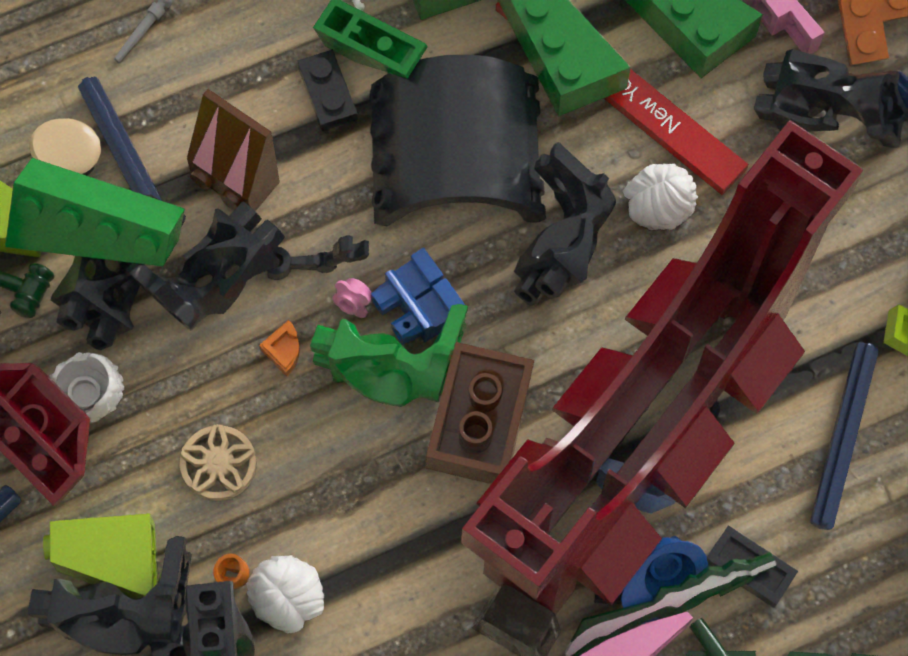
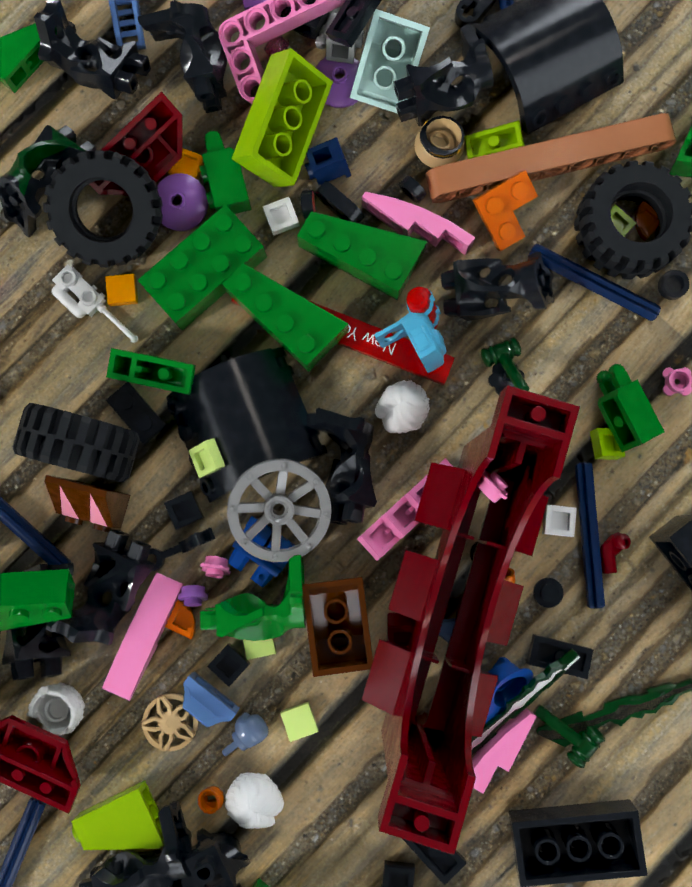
camera: 15 degrees left, 15 degrees up
none -> black tyre [12,403,140,482]
none -> bright pink slope [102,572,183,701]
none -> black plate [164,491,204,530]
none -> medium lavender plate [178,585,208,607]
none -> medium blue slope [182,672,240,727]
none -> yellowish green tile [189,438,225,478]
none -> black plate [207,643,250,687]
none -> sand blue piece [222,712,269,757]
none -> light grey wheel [227,459,331,562]
none -> yellowish green tile [243,638,277,660]
none -> yellowish green tile [280,701,318,742]
none -> bright pink slope [357,458,453,561]
none -> medium azure piece [374,286,447,373]
none -> bright pink plate [477,470,508,503]
none -> black plate [533,578,564,608]
none -> white plate [542,505,577,537]
none -> dark red arm [600,532,631,574]

